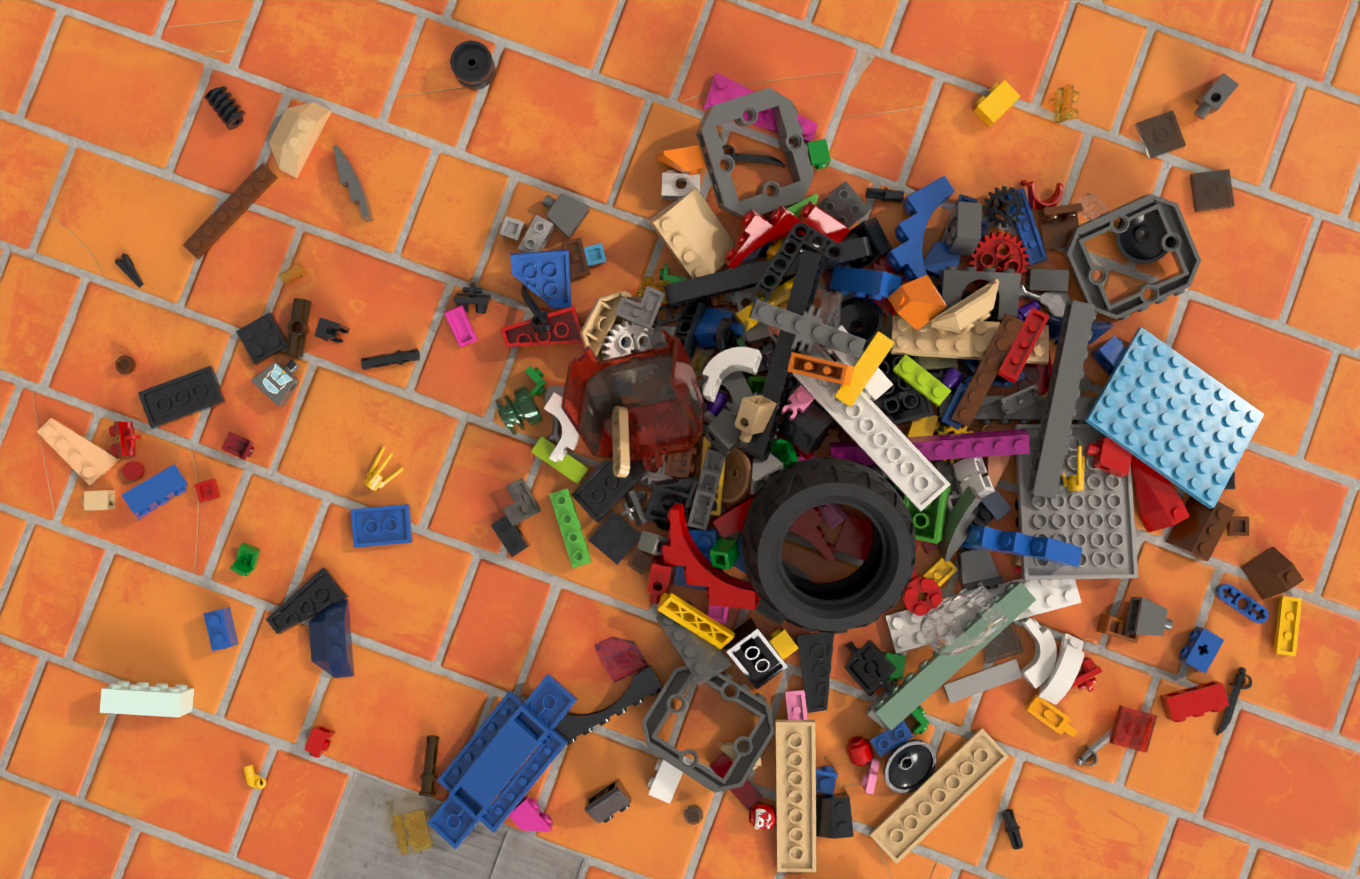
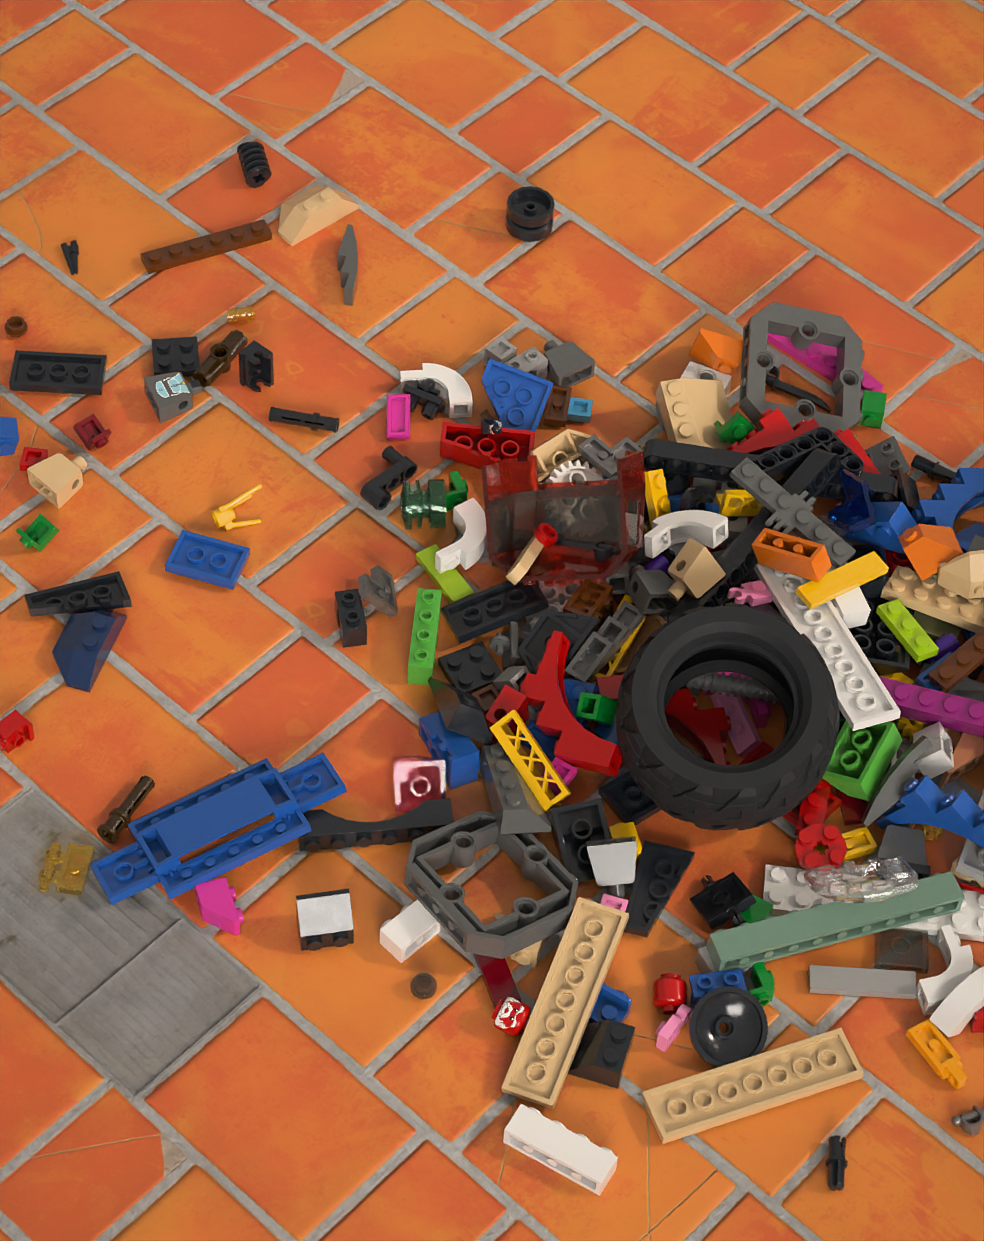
camera: 20 degrees right, 35 degrees down
none -> tan torso [27,453,87,509]
none -> black beam [360,446,418,511]
none -> white arch [400,363,473,418]
none -> blue wedge [419,711,481,790]
none -> black wedge [428,677,493,745]
none -> red tile [534,523,558,547]
none -> black sword [556,537,621,562]
none -> torso [586,836,637,898]
none -> yellow plate [641,469,671,529]
none -> green bracket [714,411,755,445]
none -> clear blue bracket [827,469,876,535]

